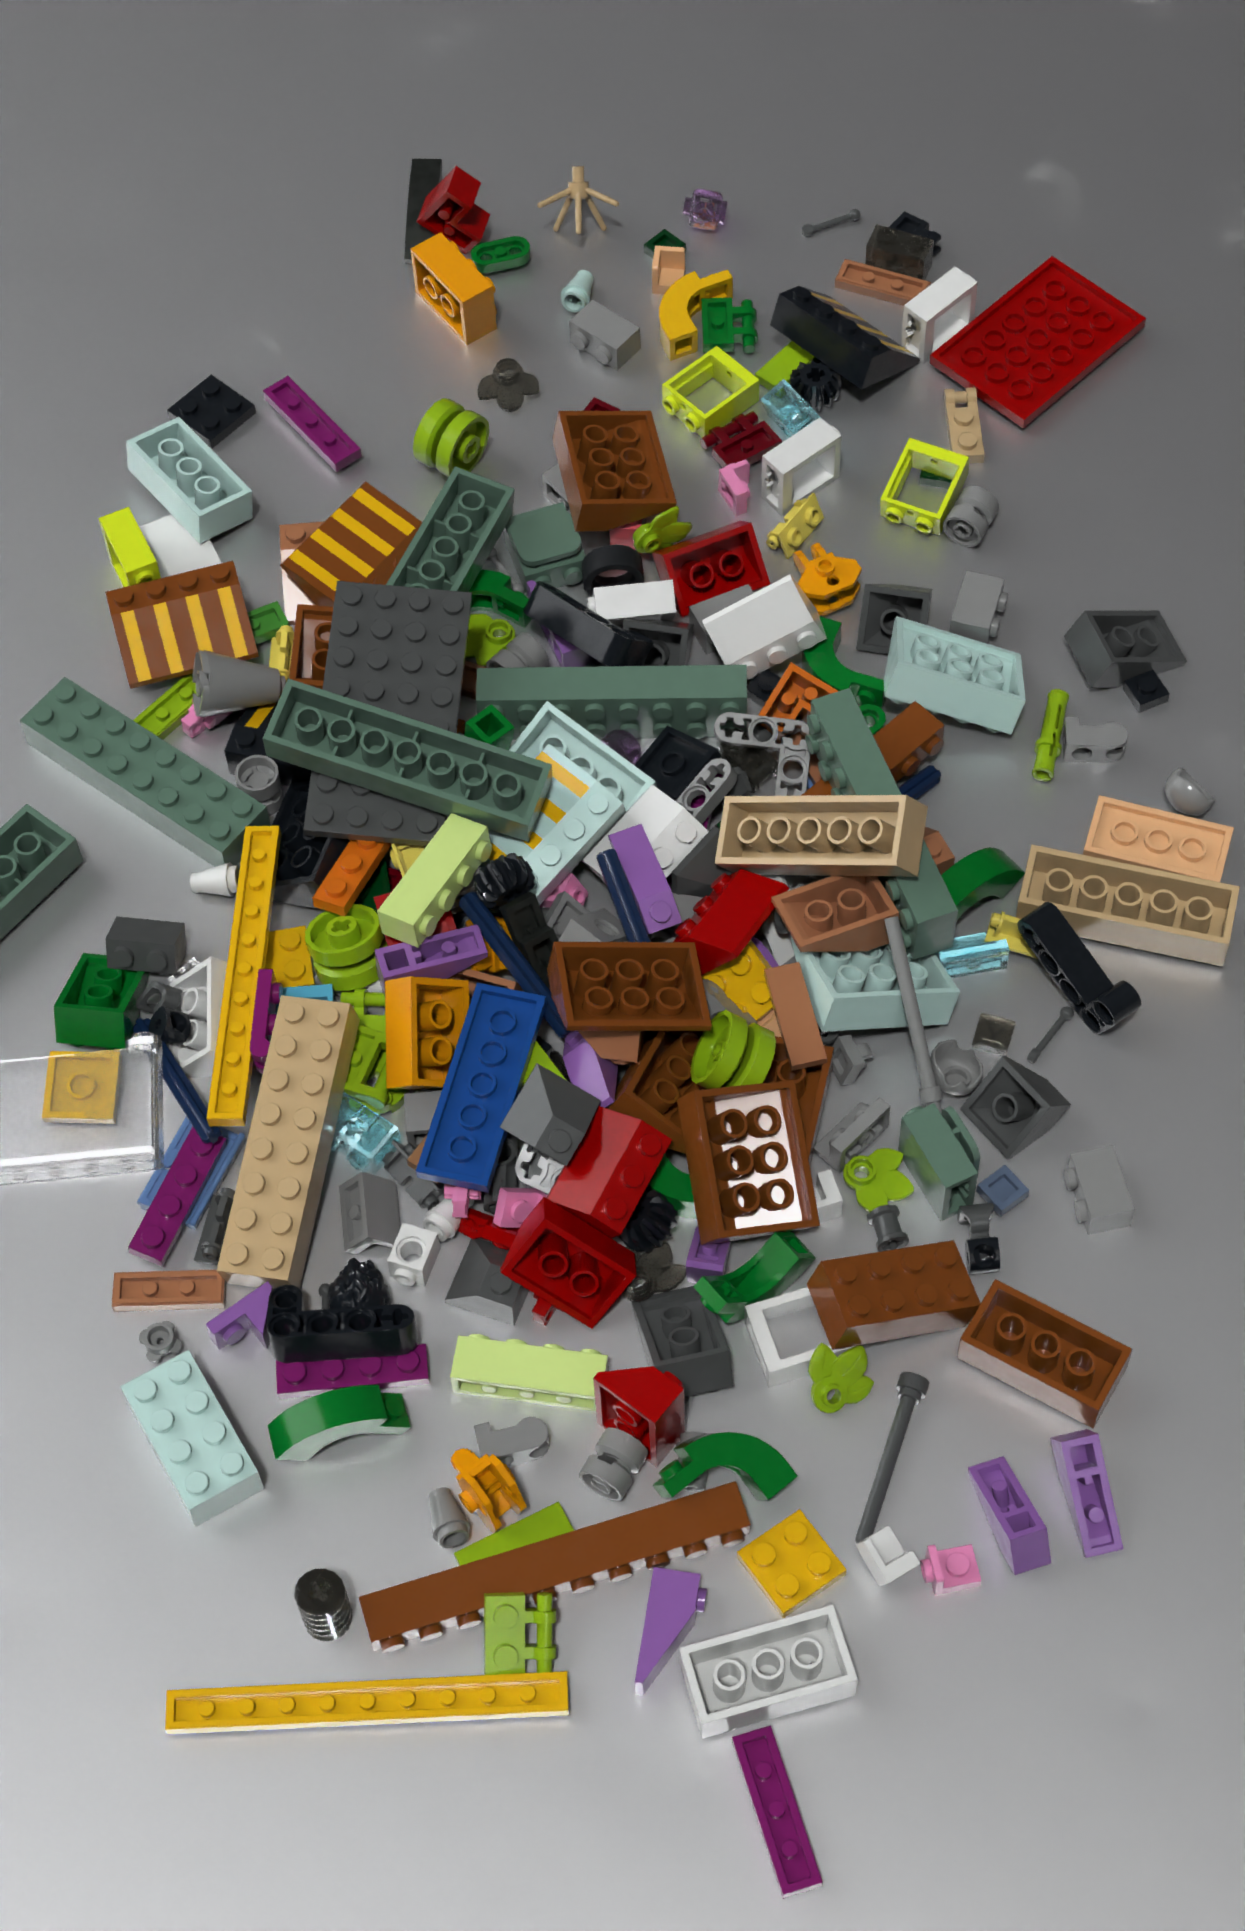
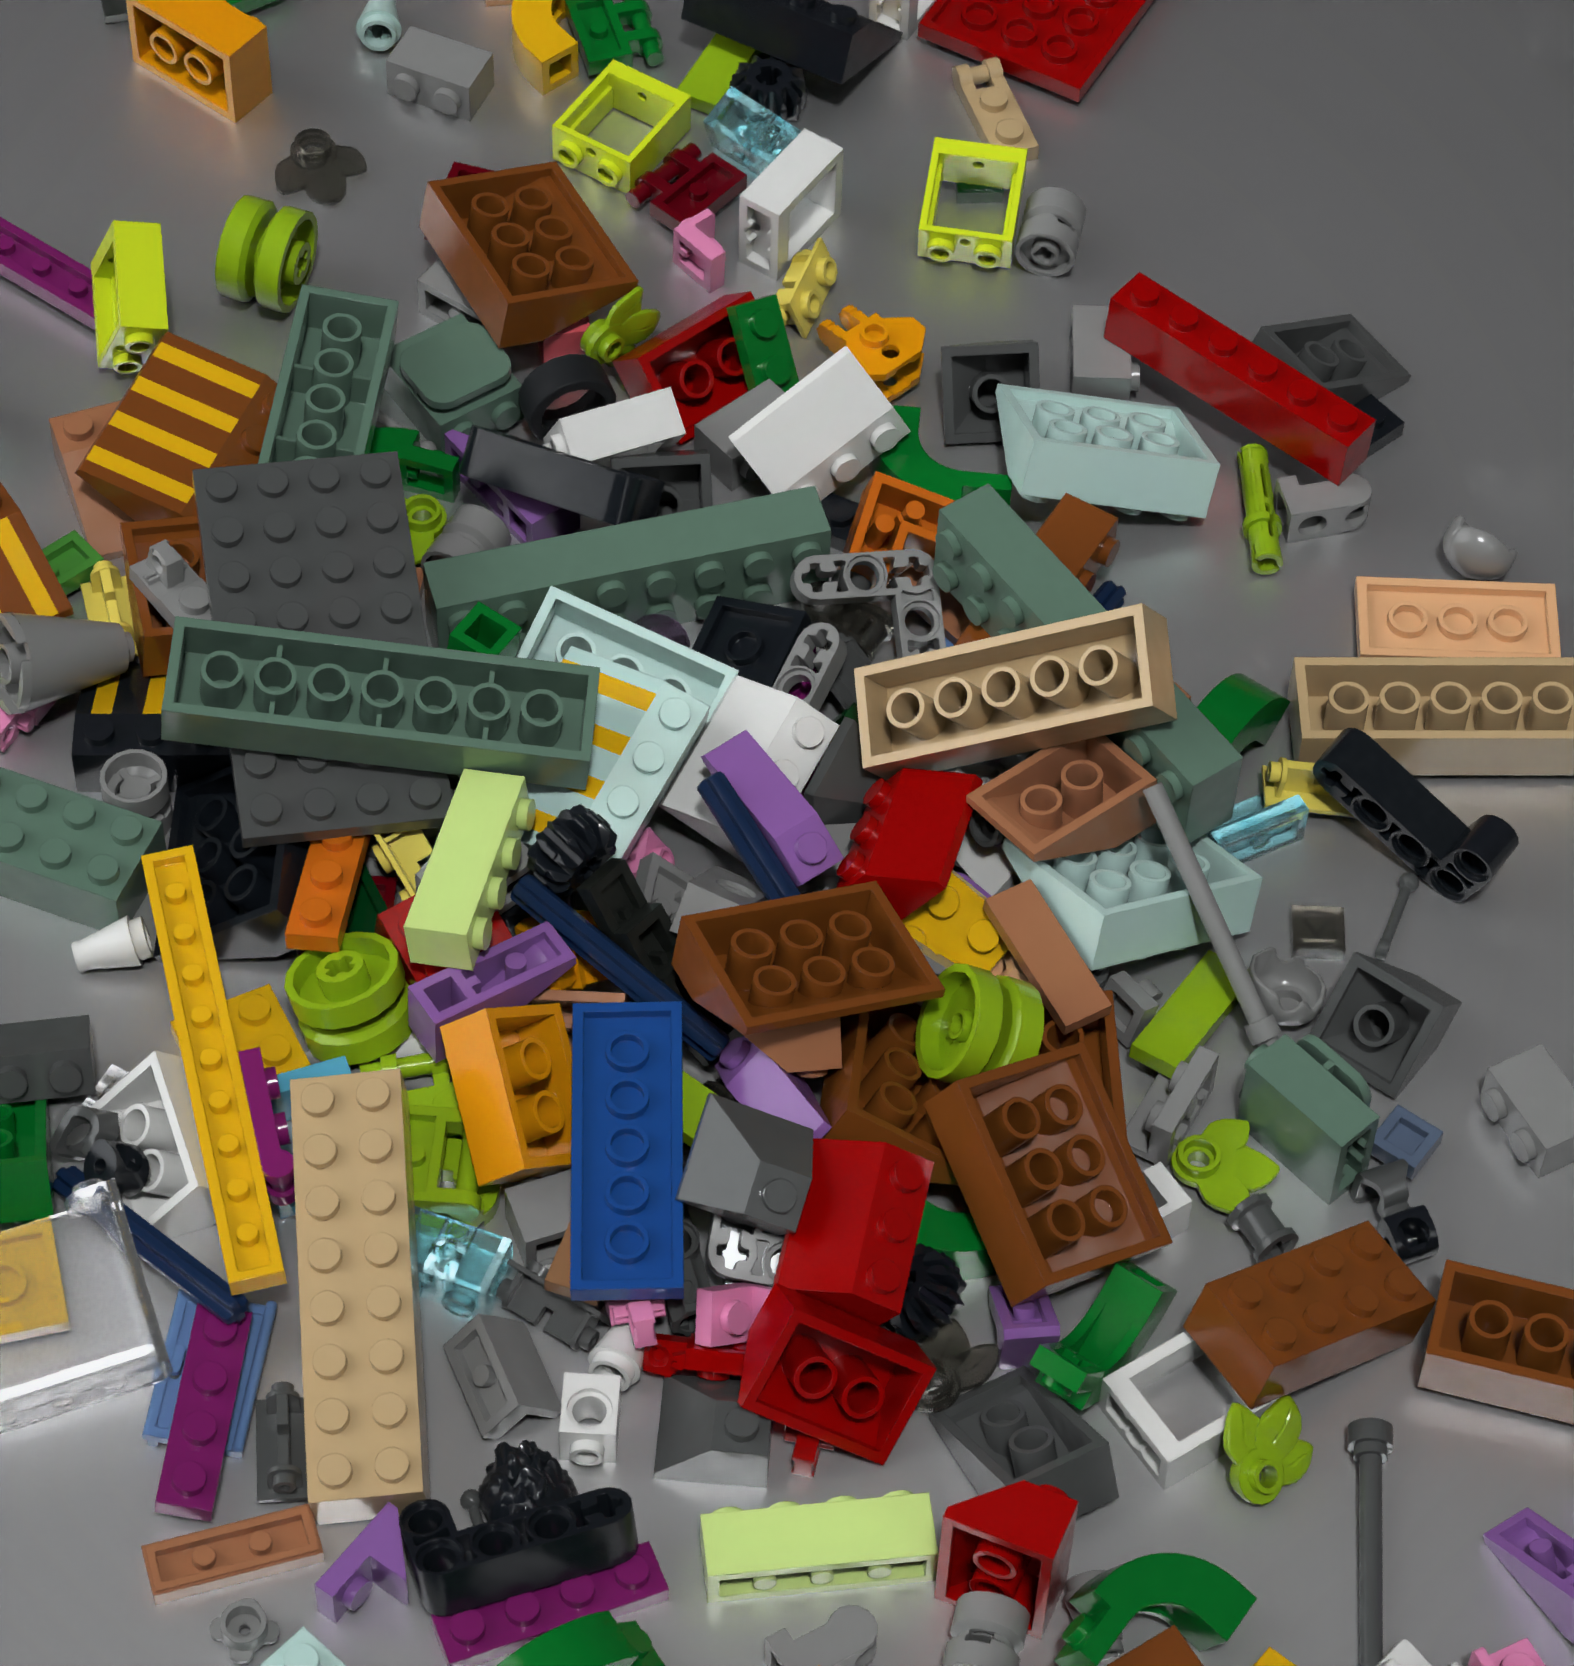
camera: 20 degrees left, 5 degrees down
none -> neon yellow window [91,220,169,374]
none -> light grey hinge [129,539,211,629]
none -> green plate [727,294,799,392]
none -> red brick [1104,272,1376,486]
none -> lime tile [1129,950,1248,1079]

